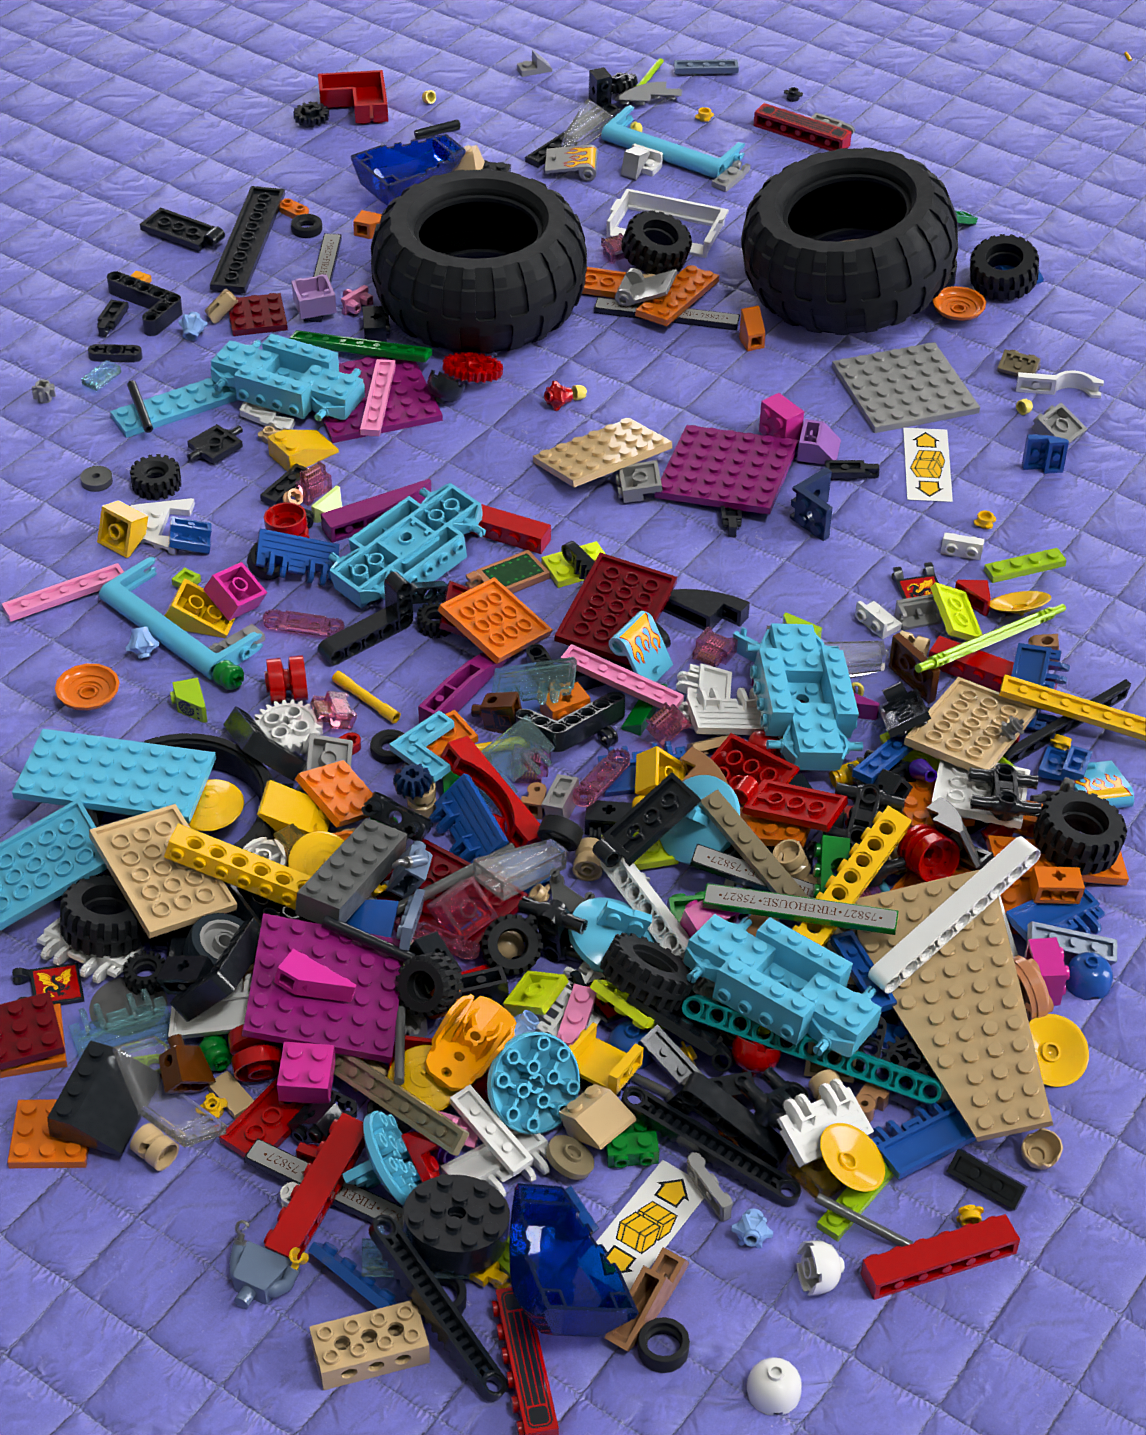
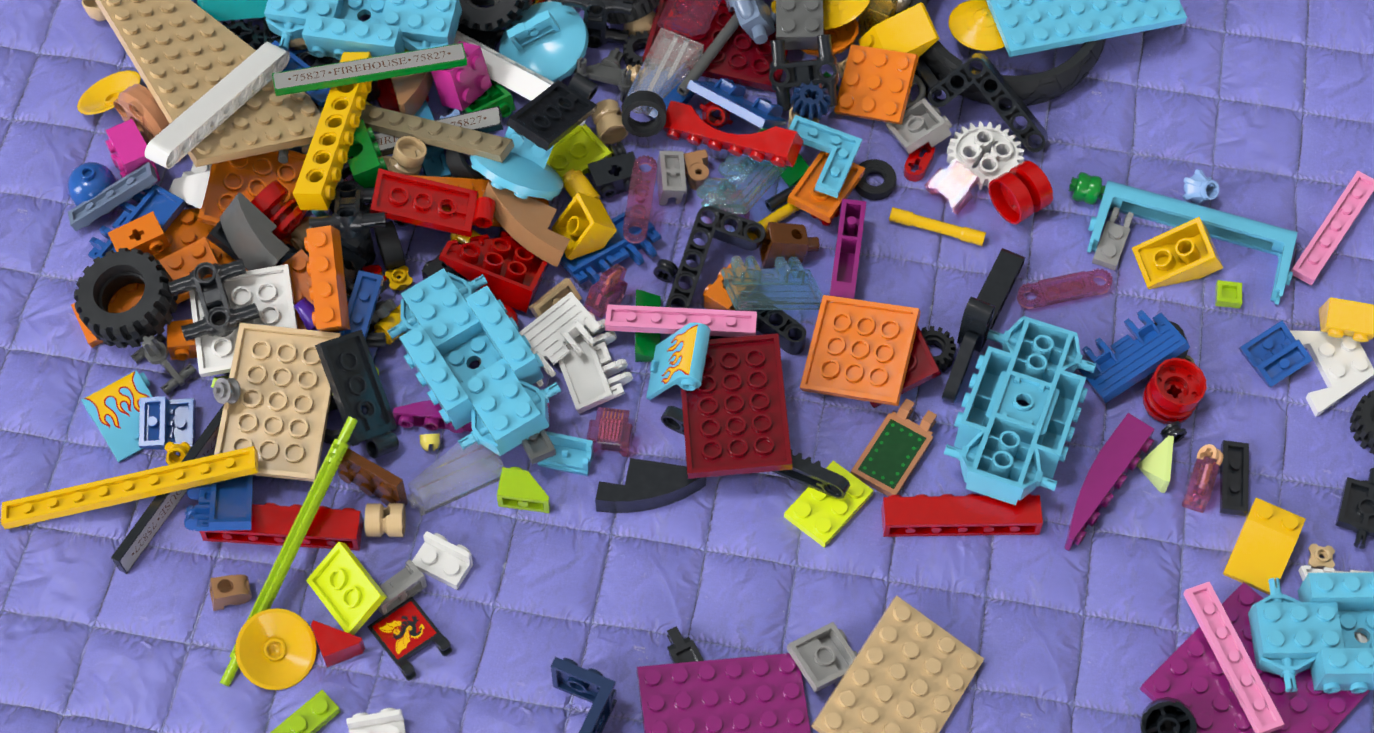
camera: 155 degrees right, 15 degrees up
orange hat [55,663,120,711] -> none
lime slope [170,677,208,723] -> none
dark pink brick [203,562,267,621] -> none
none -> orange brick [304,225,350,332]

